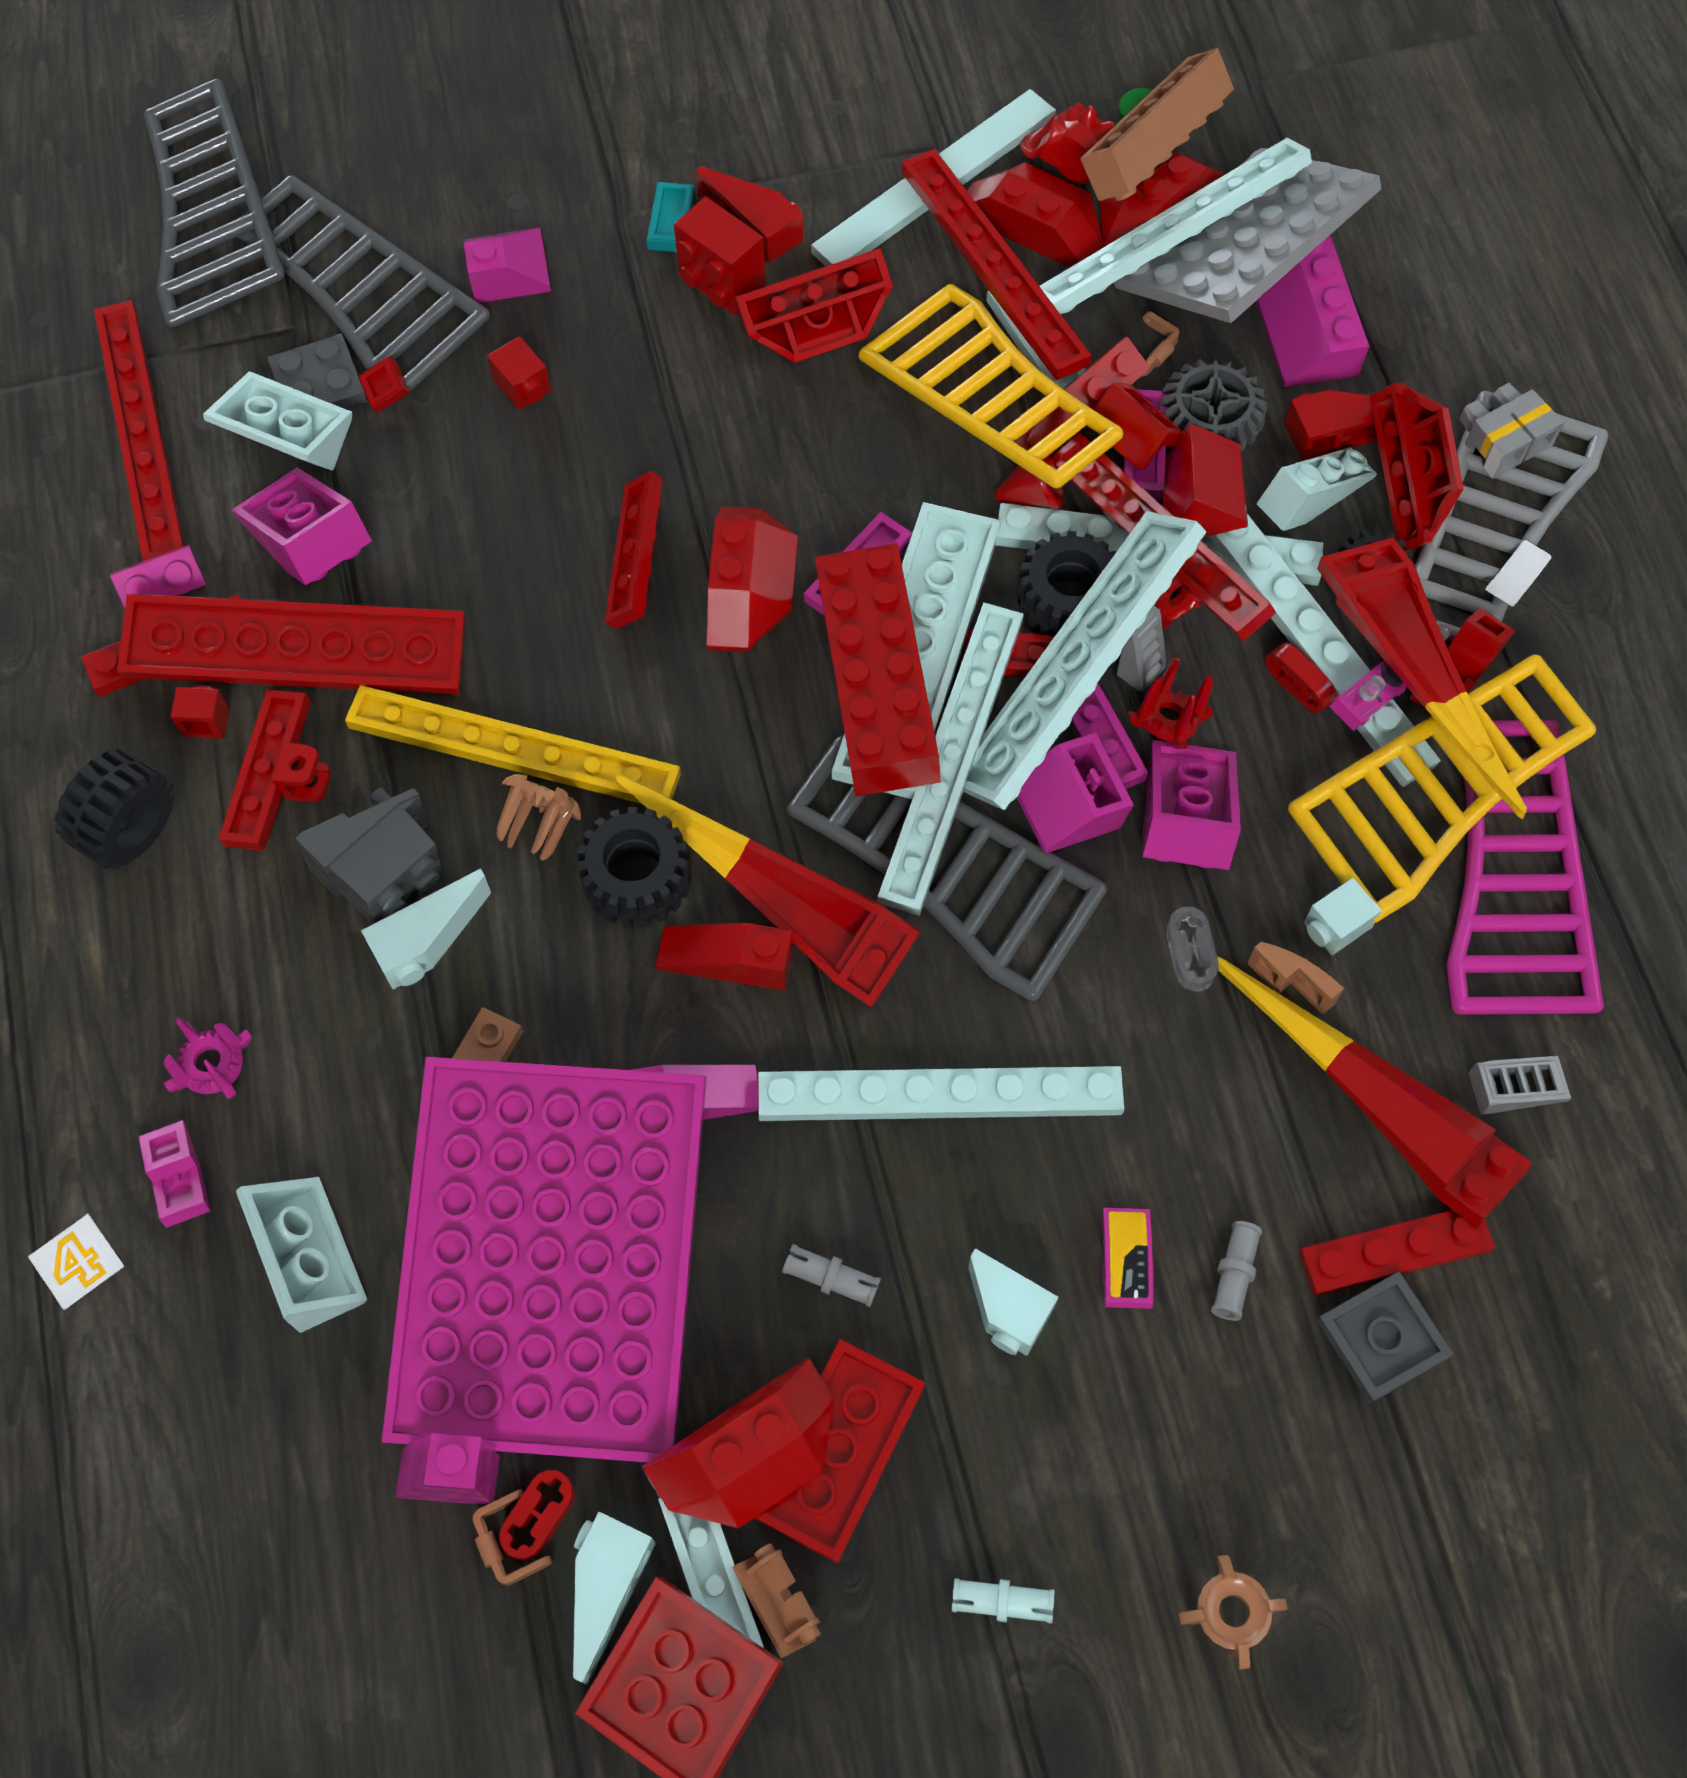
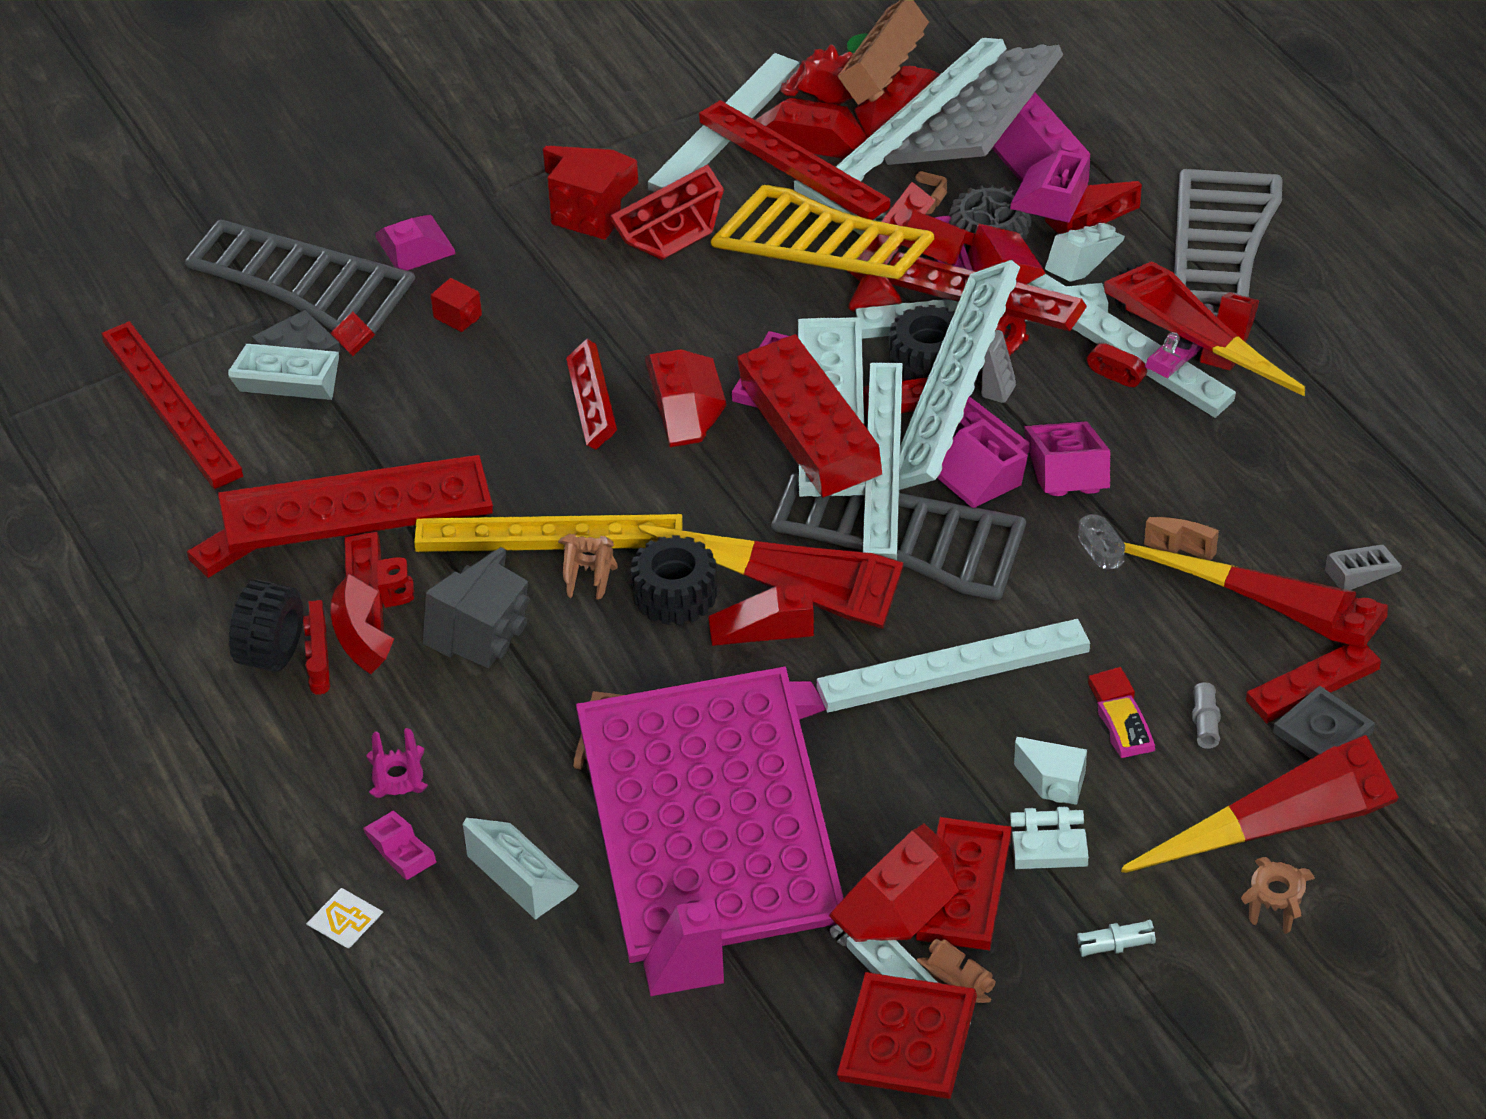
camera: 15 degrees left, 20 degrees down
dark pink plate [110,545,206,608] -> none
dark grey bar [143,79,285,328] -> none
red plate [170,685,230,739] -> none
dark pink slope [232,467,372,586] -> none
light aqua slope [361,868,491,989] -> none
nougat piece [473,1489,553,1586] -> none
red beam [499,1470,575,1561] -> none
light aqua slope [573,1512,656,1685] -> none
teal tile [646,182,695,252] -> none
light grey pin [782,1244,881,1307] -> none
red piece [1127,657,1213,749] -> none
yellow bar [1288,654,1596,923] -> none
light aqua brick [1304,878,1382,956] -> none
red wedge [1369,383,1464,551] -> none
dark pink bar [1446,720,1604,1015] -> none
light grey hips [1459,383,1564,479] -> none
white sticker [1485,540,1551,606] -> none
none -> red plate [303,600,330,695]
none -> red brick [331,574,394,674]
none -> dark pink slope [1010,150,1090,222]
none -> light aqua plate [1010,807,1089,869]
none -> red tile [1088,667,1135,702]
none -> red plate [1121,735,1399,873]

